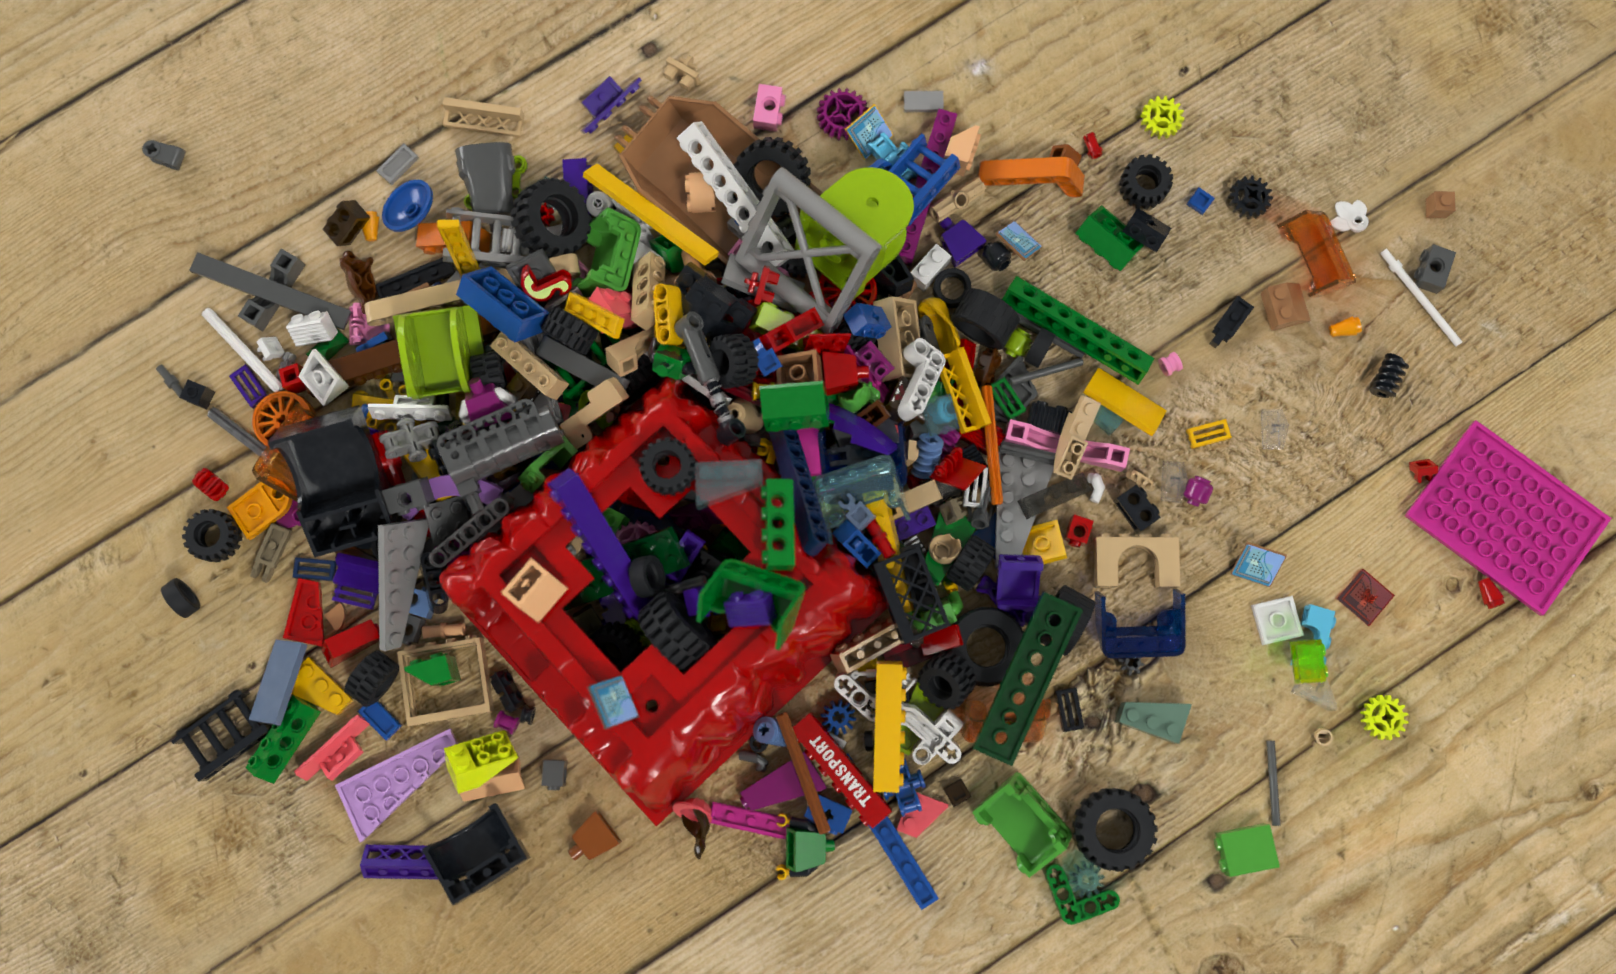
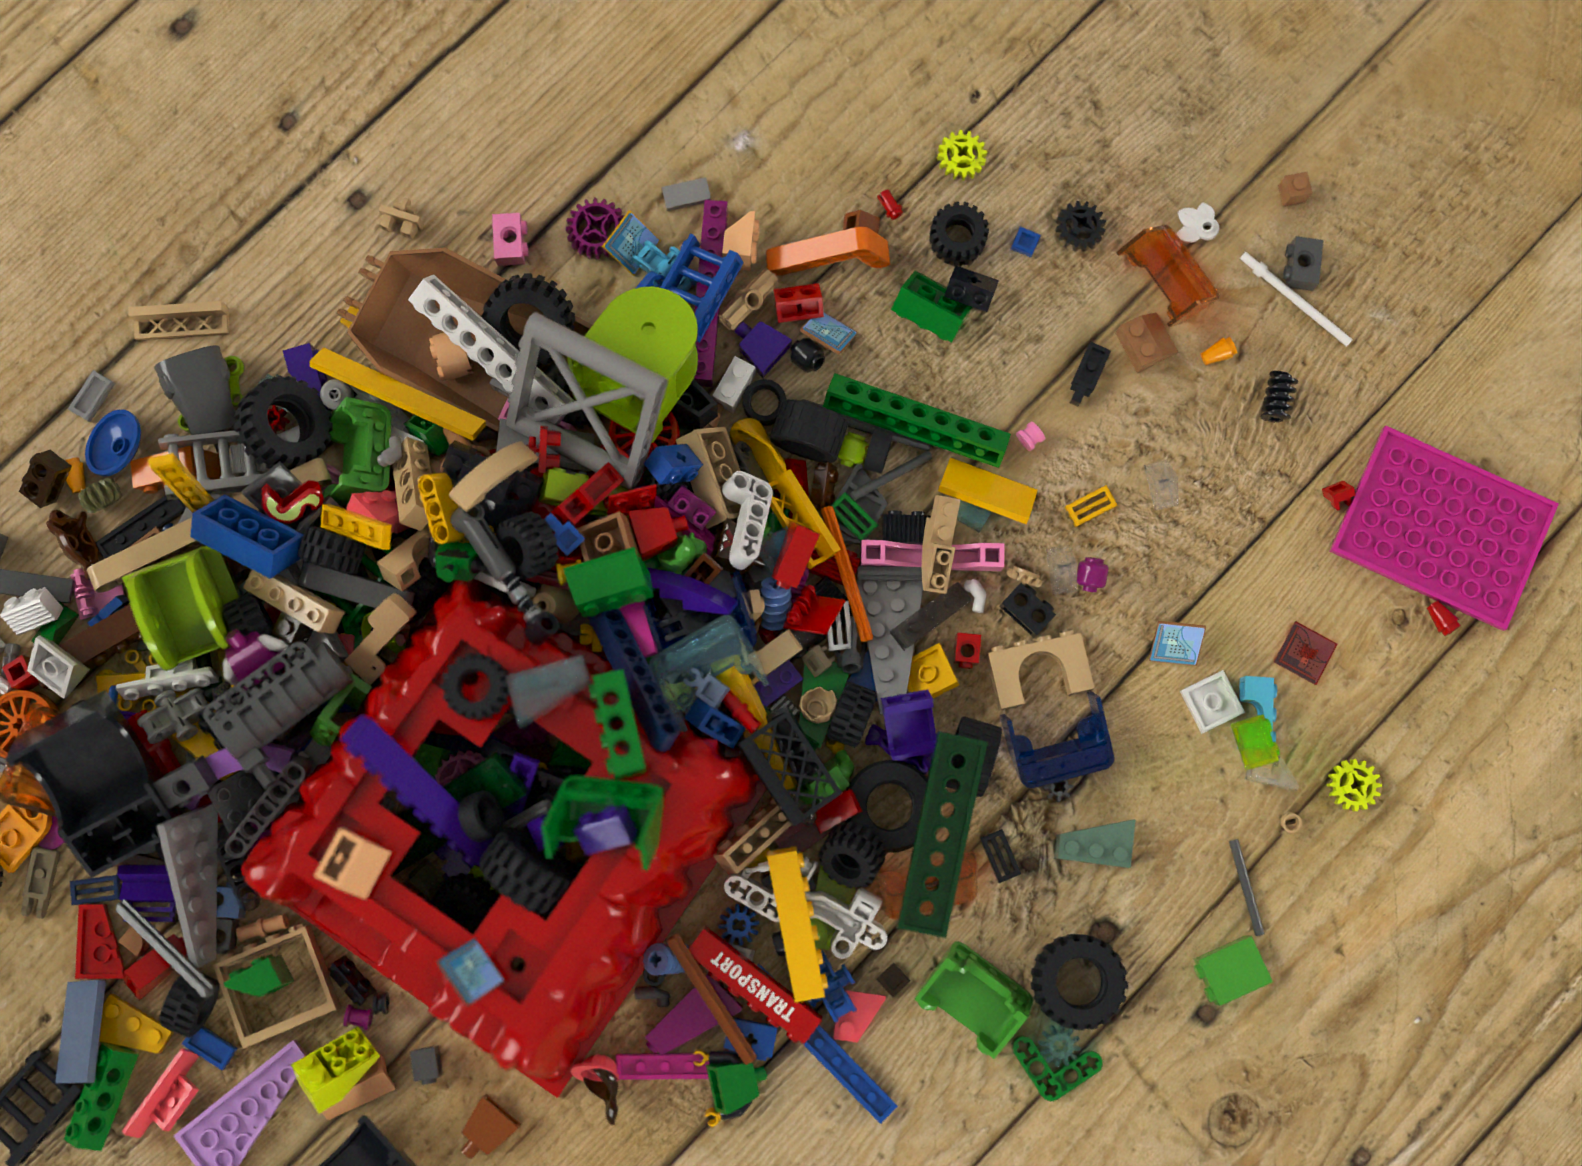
camera: 15 degrees left, 0 degrees up
dark purple bracket [581,76,642,134] -> none
none -> olive gear [78,478,122,513]
none -> axle [116,900,215,999]
none -> light grey arm [377,436,402,467]
none -> tan slope [449,441,538,512]
none -> red slope [771,521,820,590]
none -> red brick [773,283,824,323]

